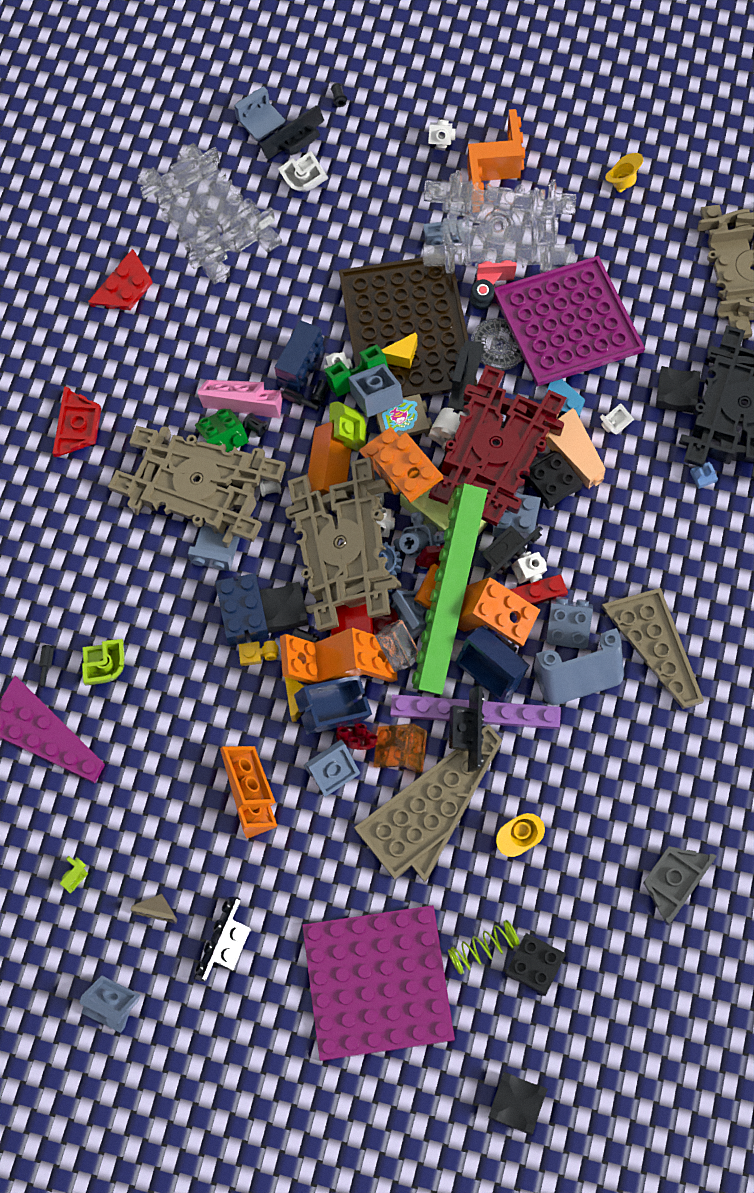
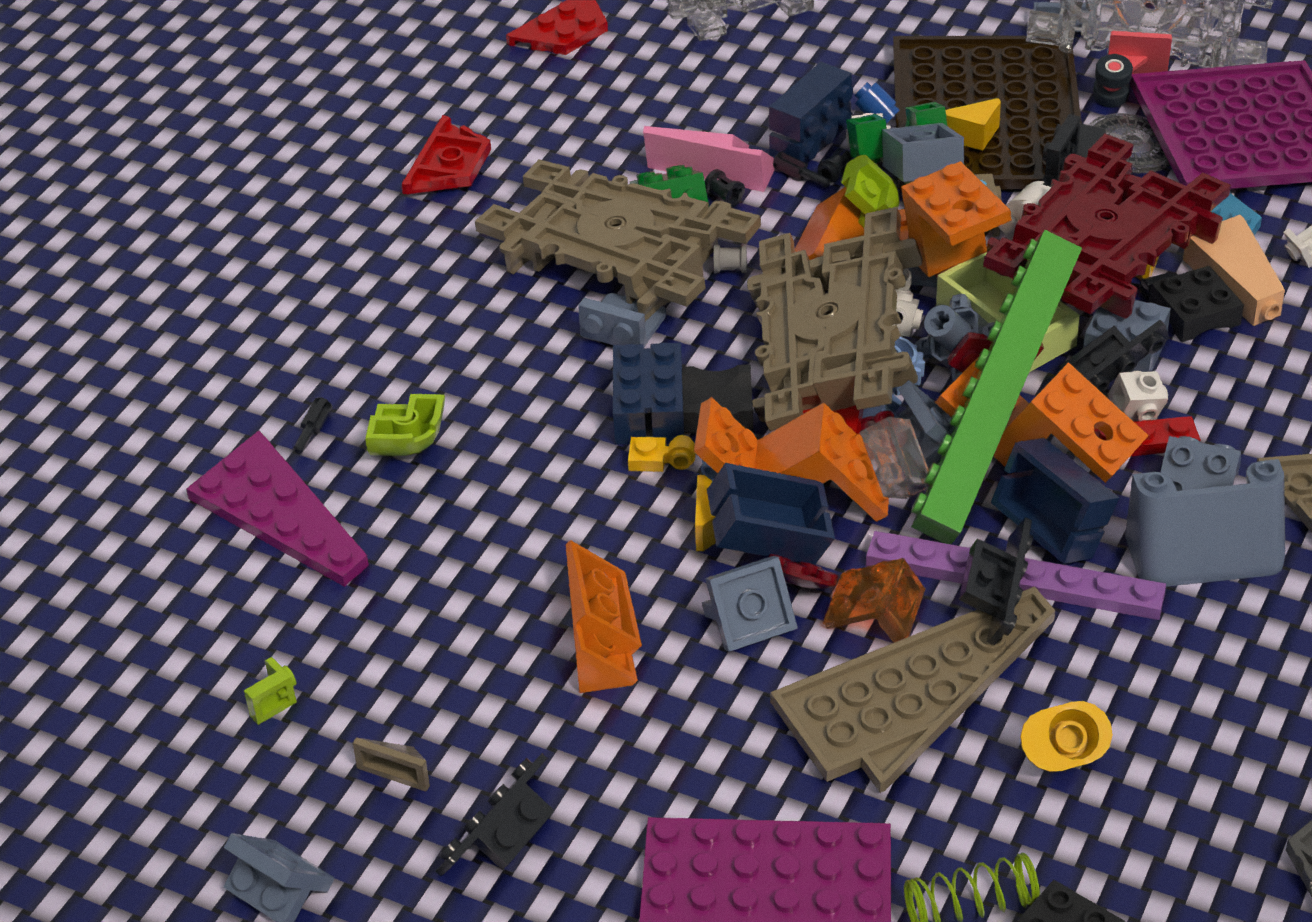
camera: 10 degrees right, 25 degrees down
none -> blue brick [854,82,900,124]

